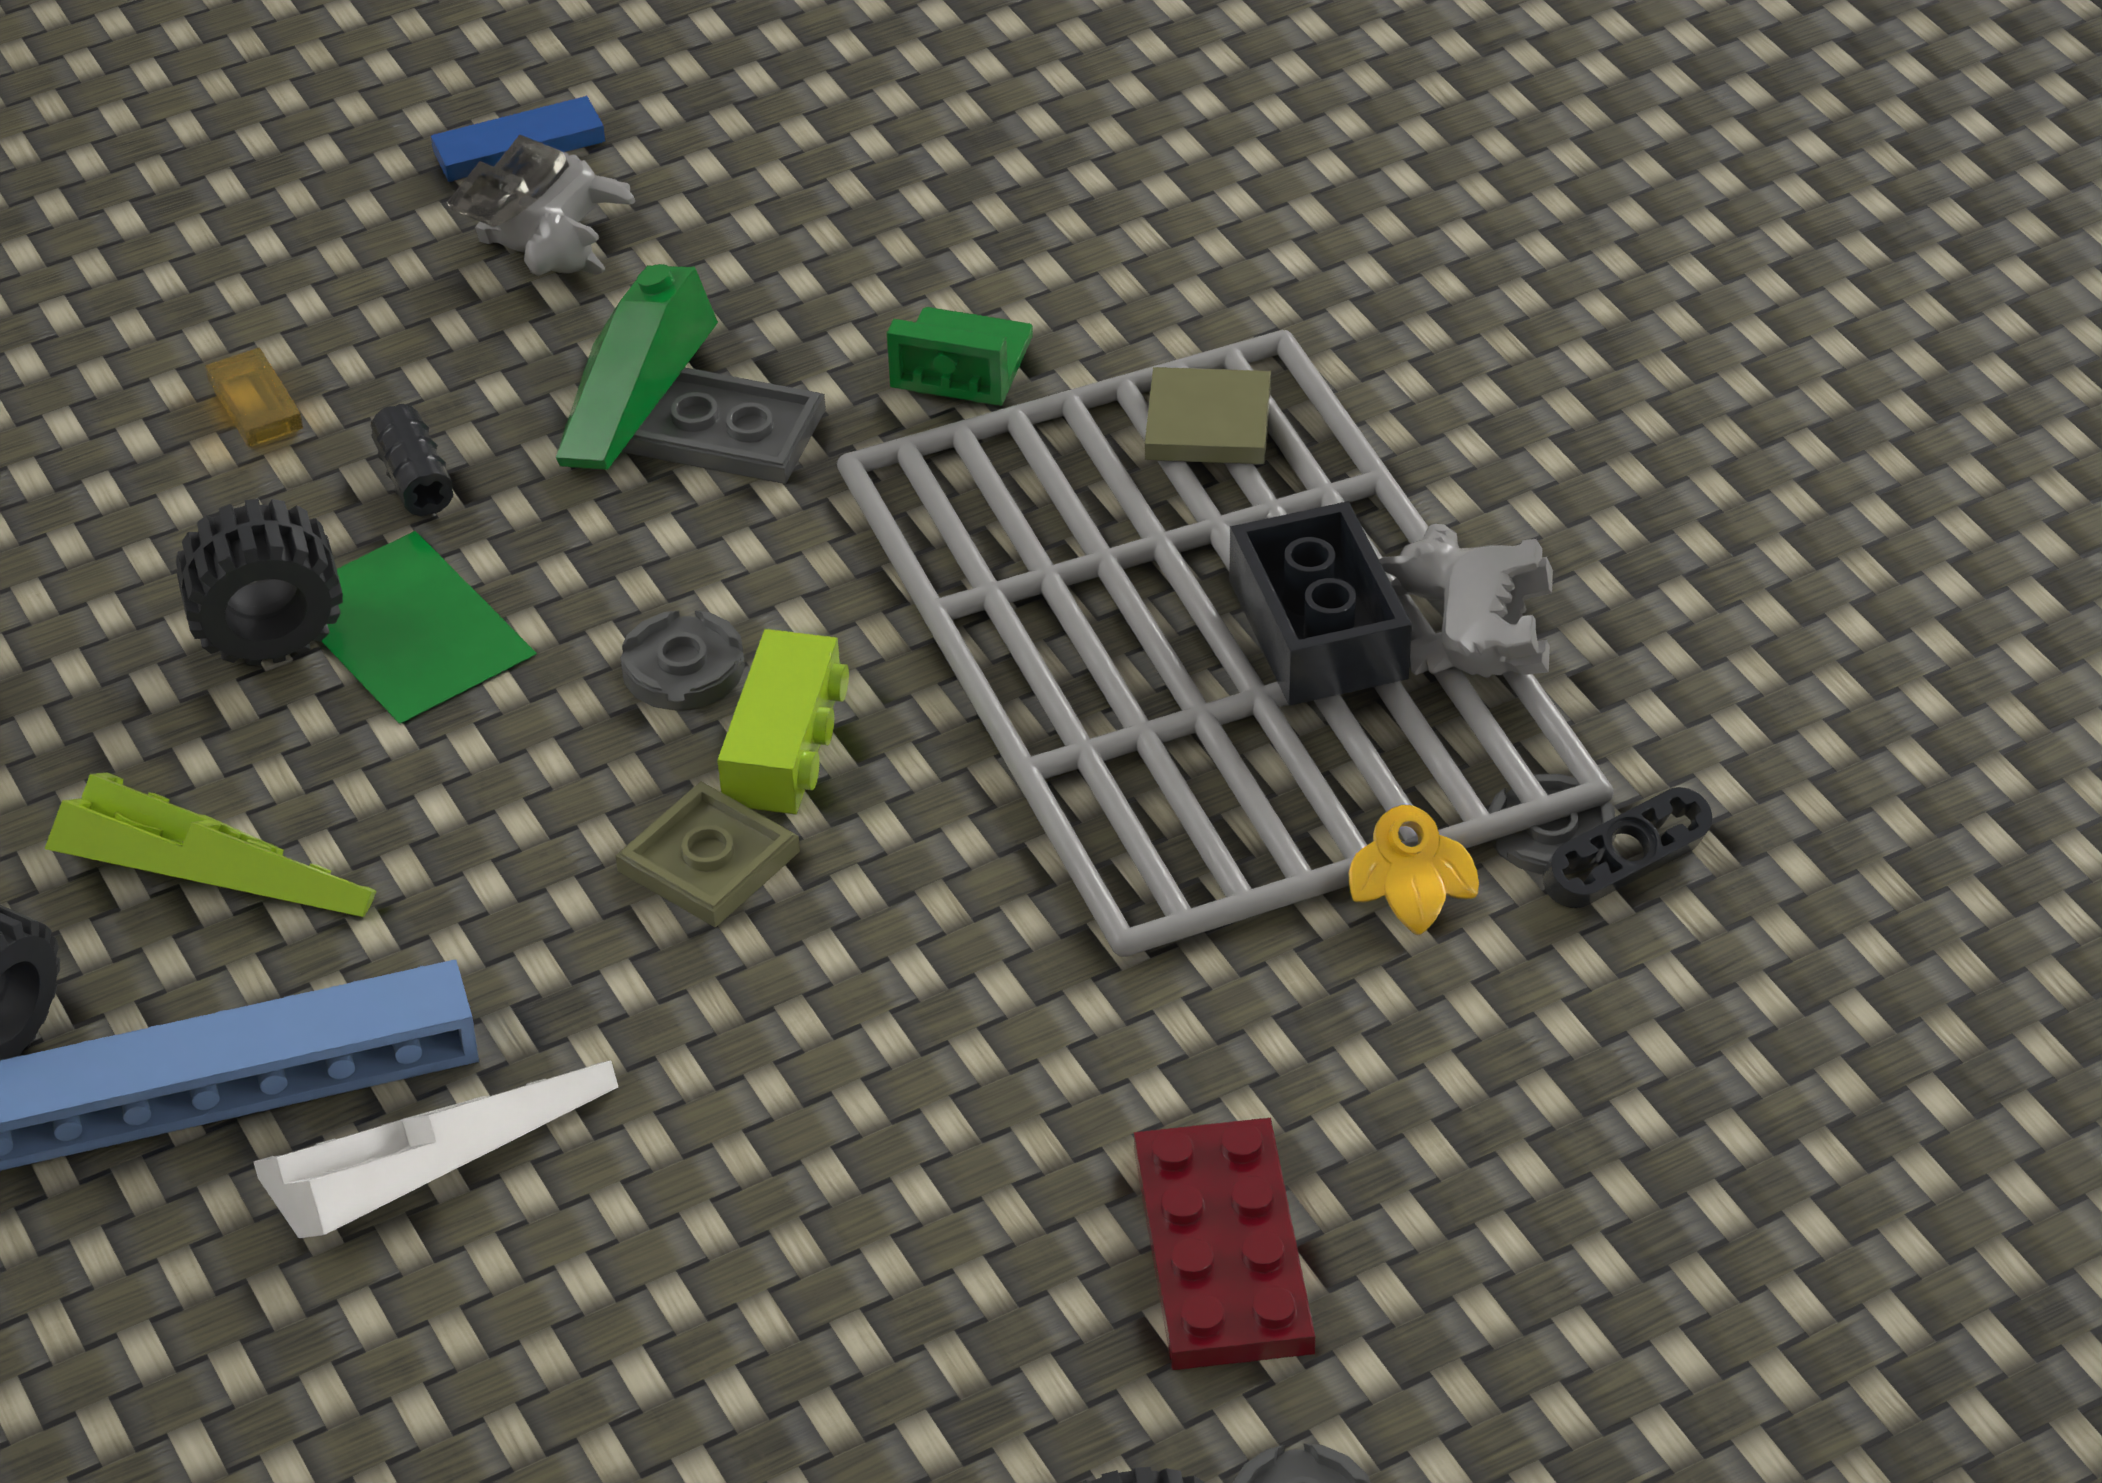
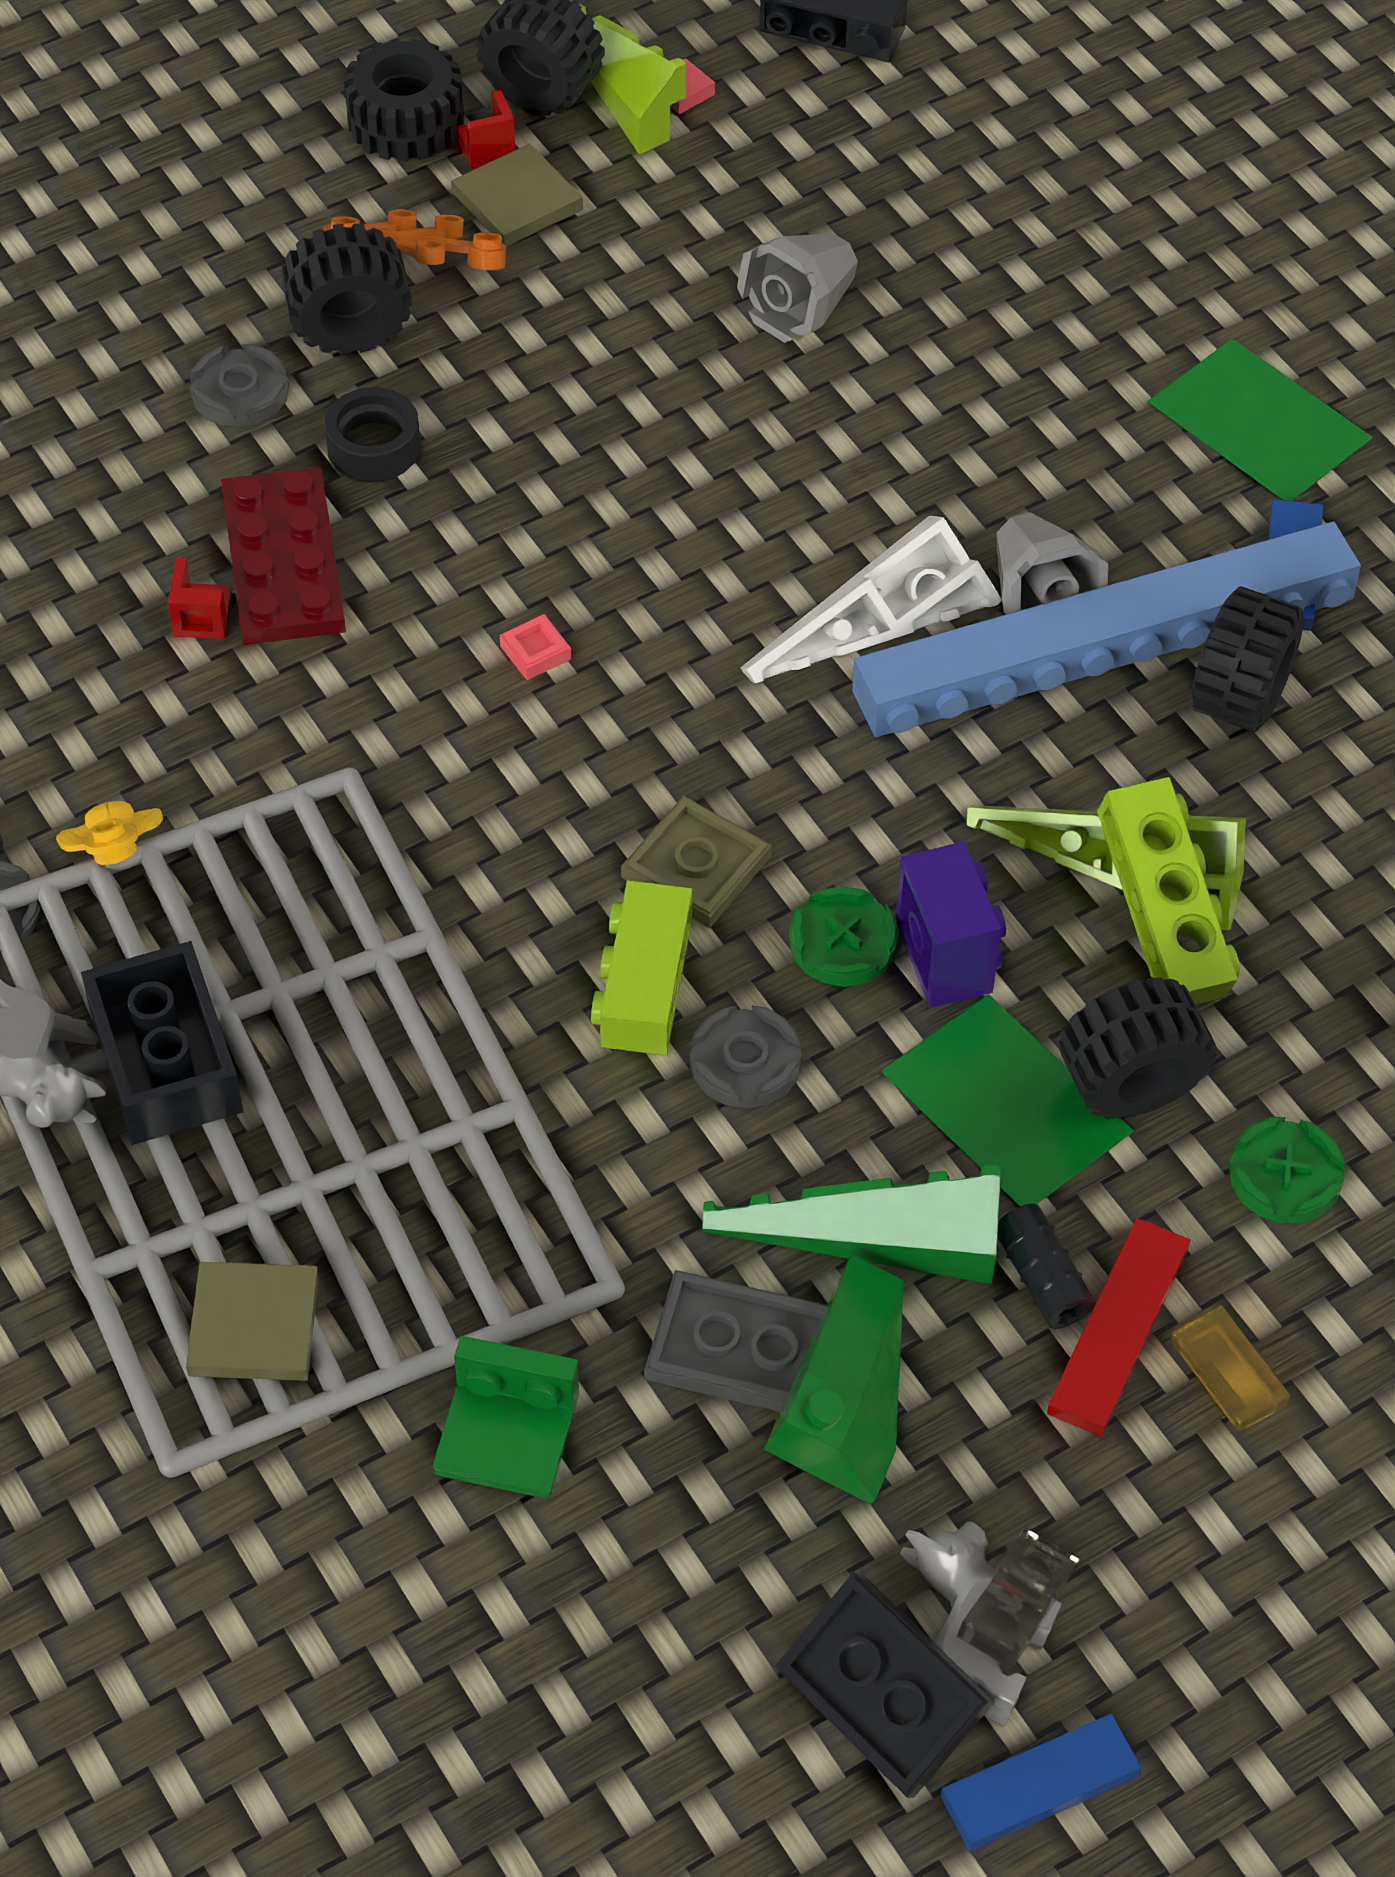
camera: 175 degrees right, 10 degrees up
none -> red panel [168,558,233,639]
none -> black tyre [324,387,421,482]
none -> coral tile [500,614,571,680]
none -> wedge [702,1165,1000,1284]
none -> black tile [775,1571,995,1798]
none -> green tile [788,886,899,987]
none -> dark purple brick [895,842,1006,1008]
none -> light grey cone [997,512,1108,615]
none -> red tile [1047,1218,1191,1437]
none -> lime brick [1097,777,1240,1005]
none -> green tile [1229,1117,1345,1224]

